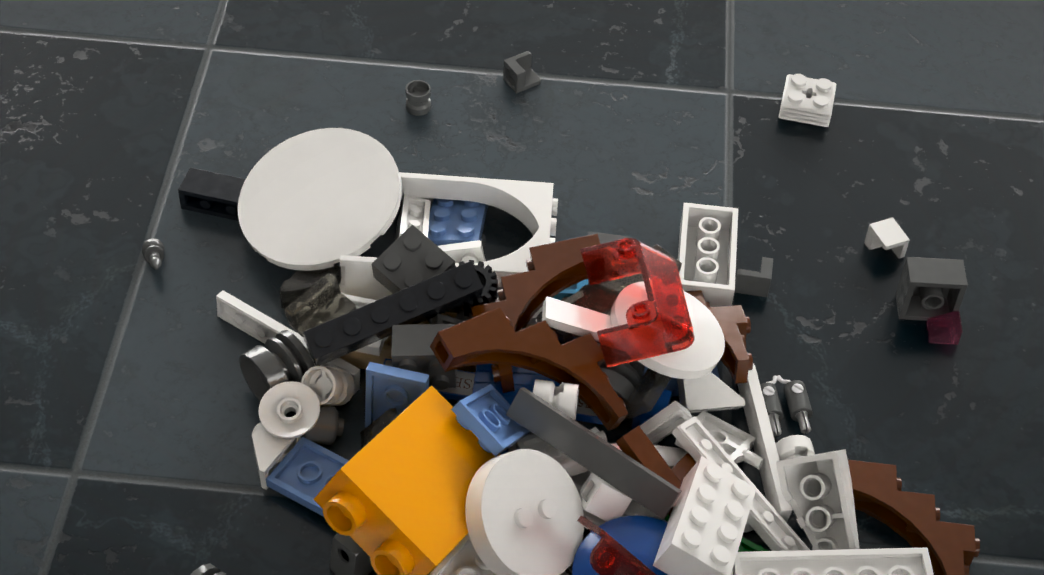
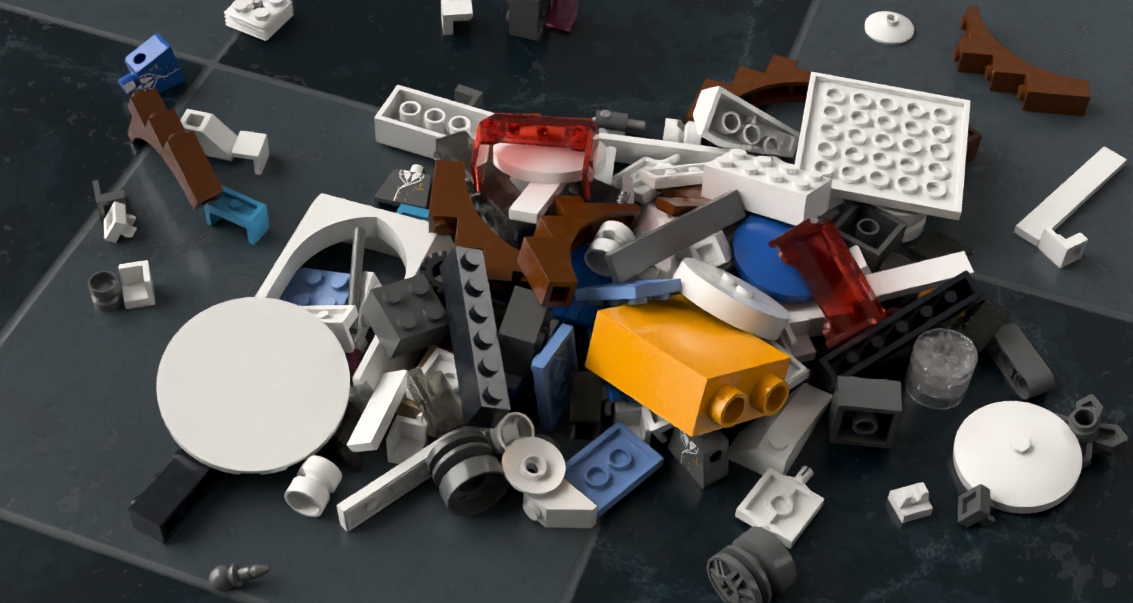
camera: 75 degrees left, 0 degrees up
none -> white tile [104,201,137,243]
none -> blue torso [118,33,185,93]
none -> white panel [118,260,156,309]
none -> reddish brown arch [127,88,224,210]
none -> white slope [180,109,238,161]
none -> dark azure panel [204,185,270,245]
none -> white panel [232,131,270,175]
none -> white wheel [284,456,342,517]
none -> white tile [347,370,413,452]
none -> dark grey bar [348,227,366,334]

